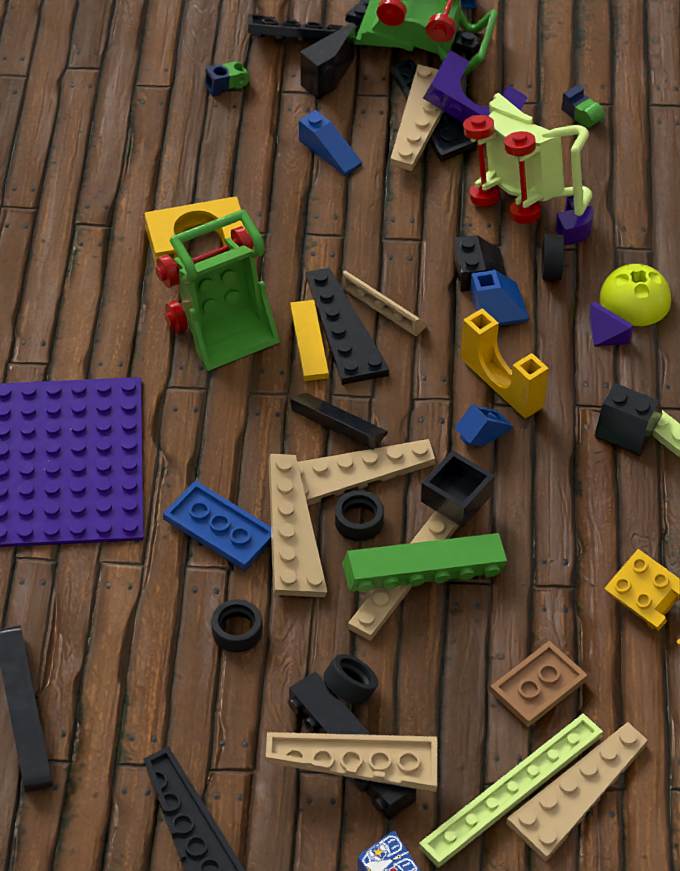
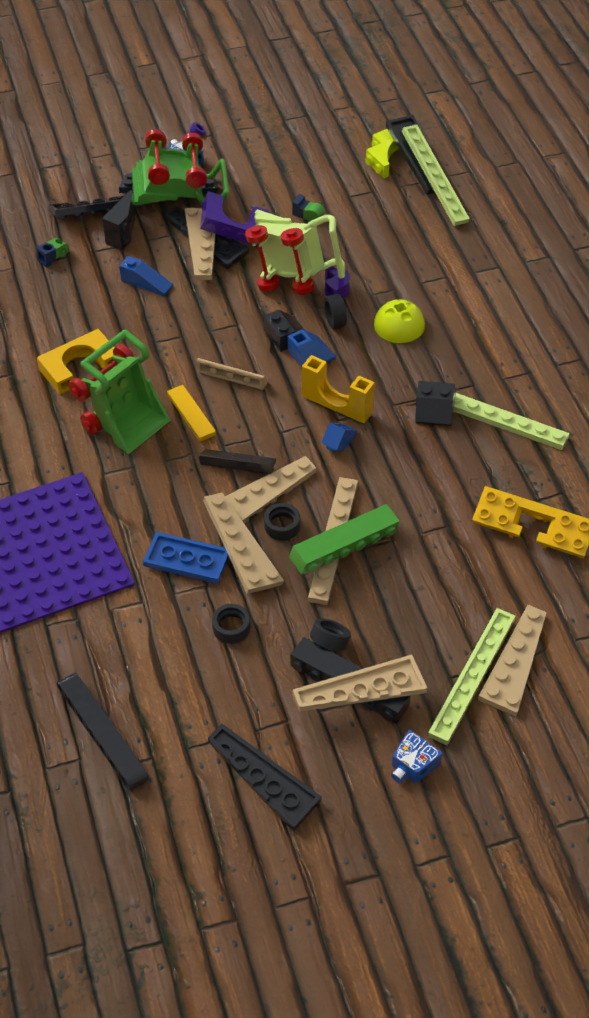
camera: 20 degrees left, 0 degrees up
black wing [306,268,389,385] -> none
black piece [421,450,495,527] -> none
medium nougat plate [490,641,588,727] -> none
dark purple slope [589,302,633,346] -> none

